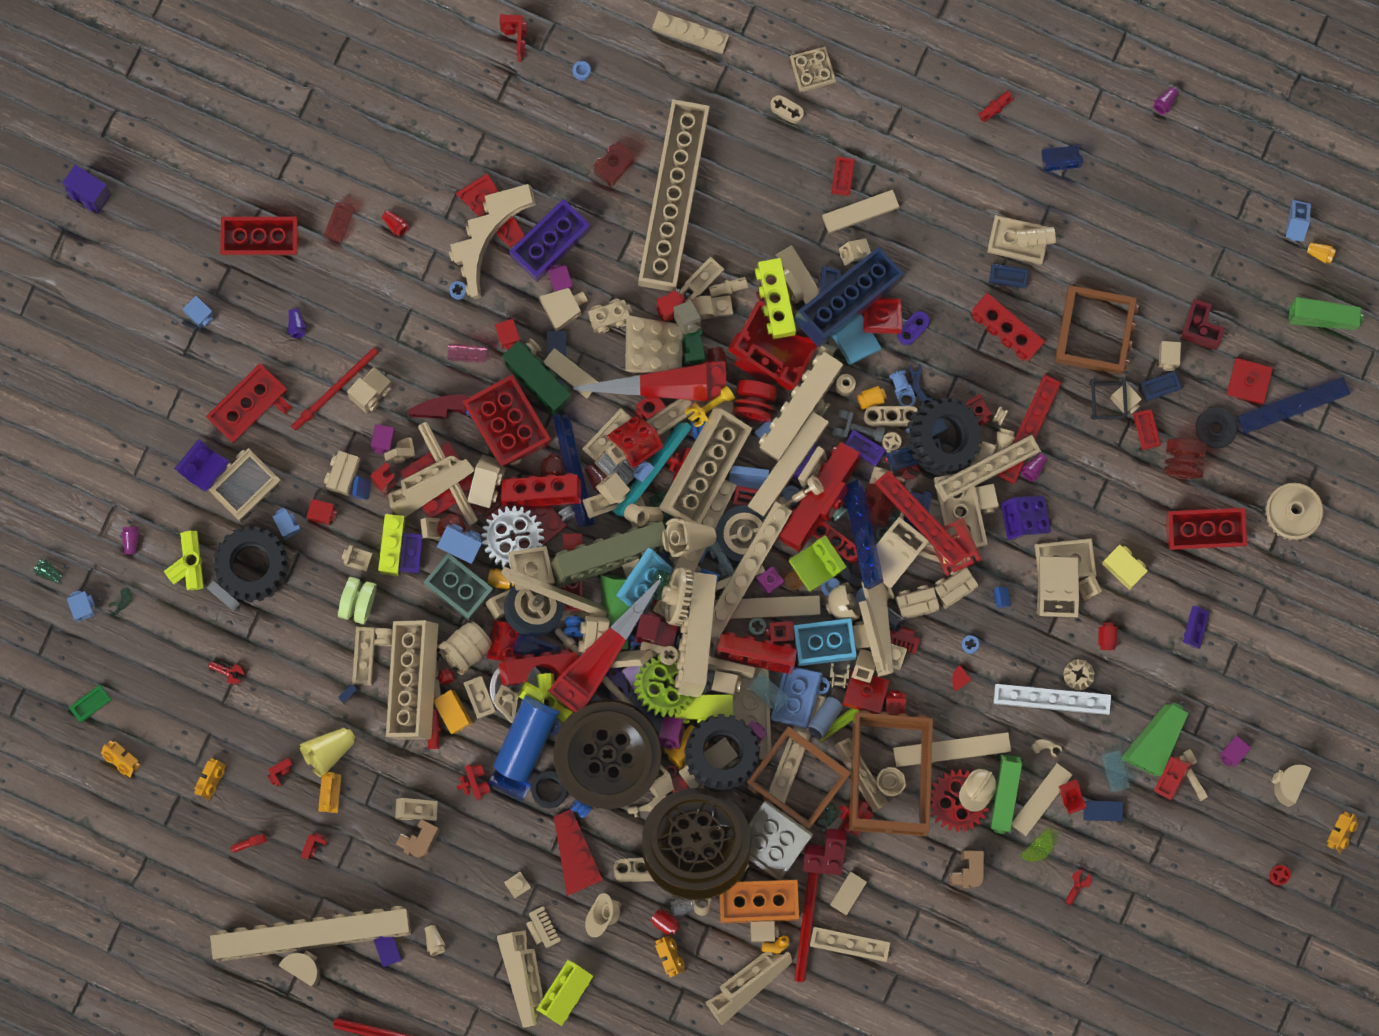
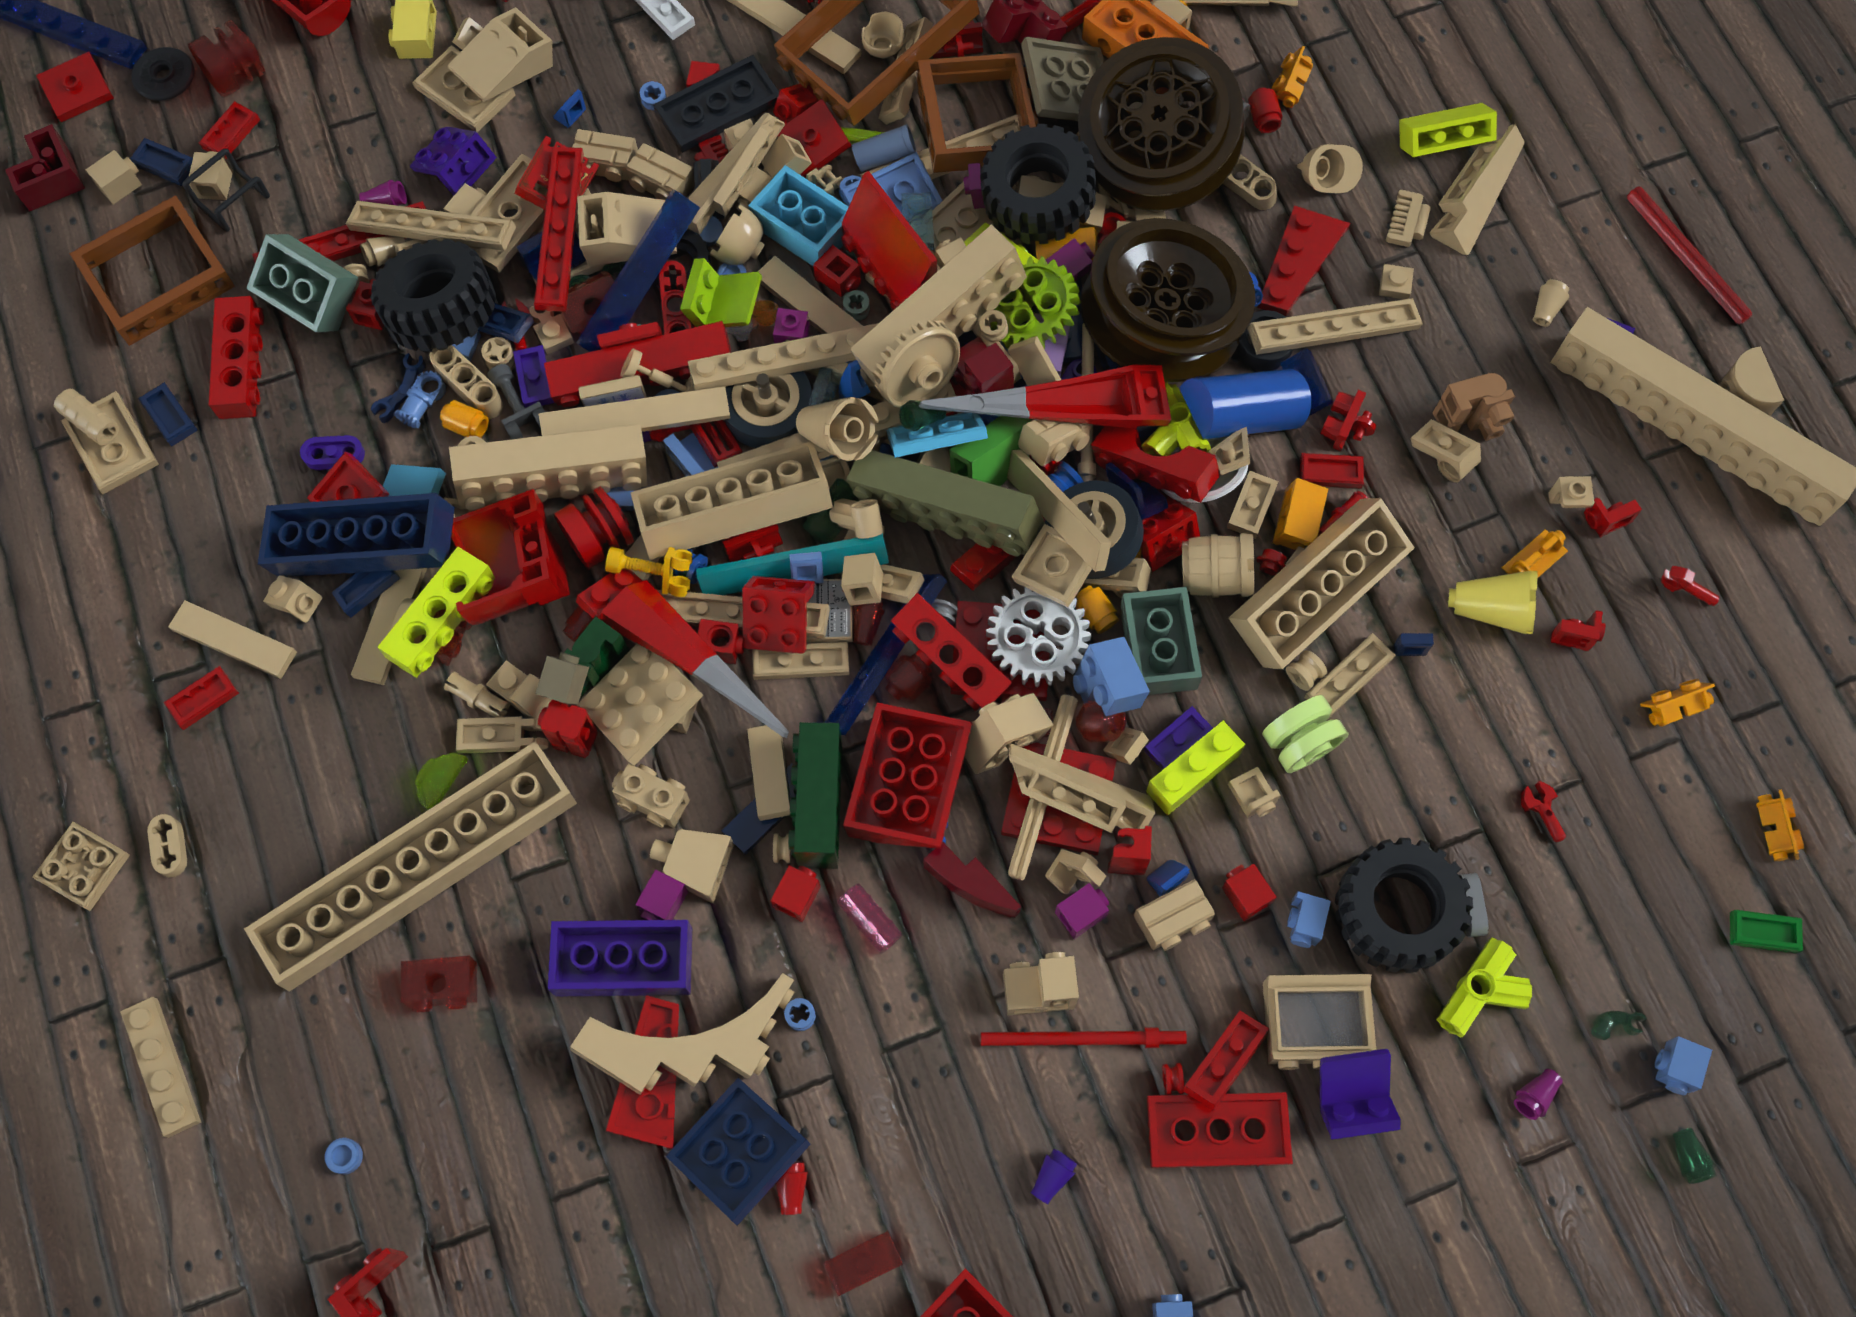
camera: 130 degrees left, 10 degrees down
none -> sand green brick [246,234,359,332]
none -> clear neon green plate [415,753,468,810]
none -> black plate [653,55,779,153]
none -> dark blue plate [666,1077,810,1226]
none -> red plate [1184,1011,1269,1111]
none -> tan tile [1247,298,1423,355]
none -> red tile [1300,453,1364,489]
none -> tan bracket [1548,476,1595,508]

